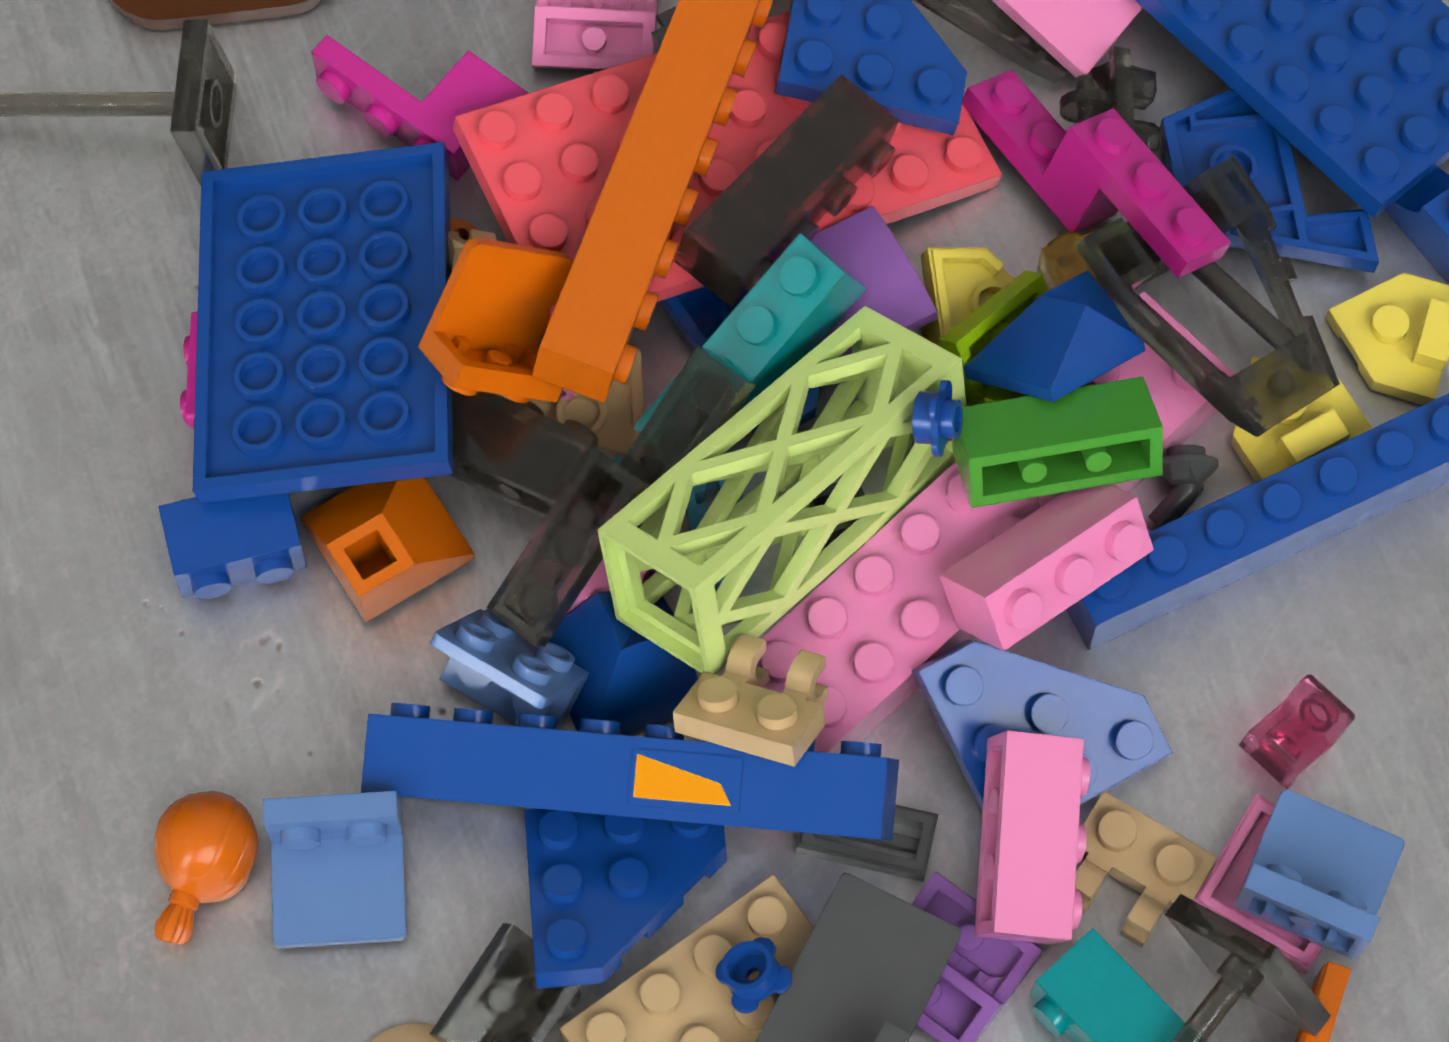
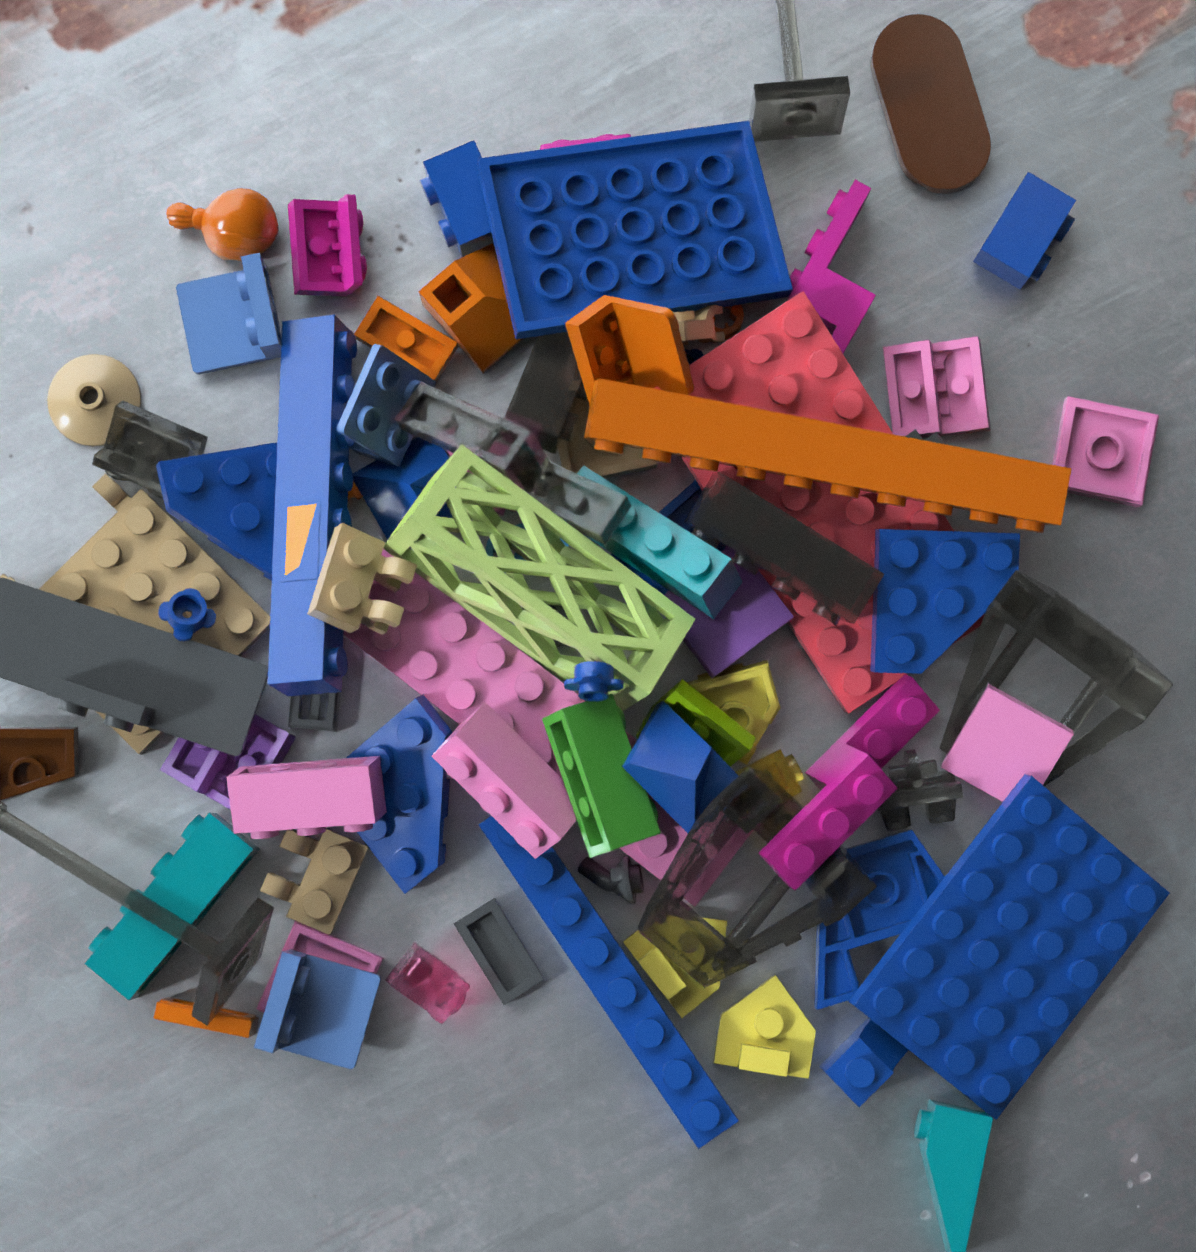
camera: 80 degrees right, 15 degrees up
none -> dark pink bracket [288,194,367,297]
none -> orange plate [354,296,459,383]
none -> dark grey tile [454,898,545,1005]

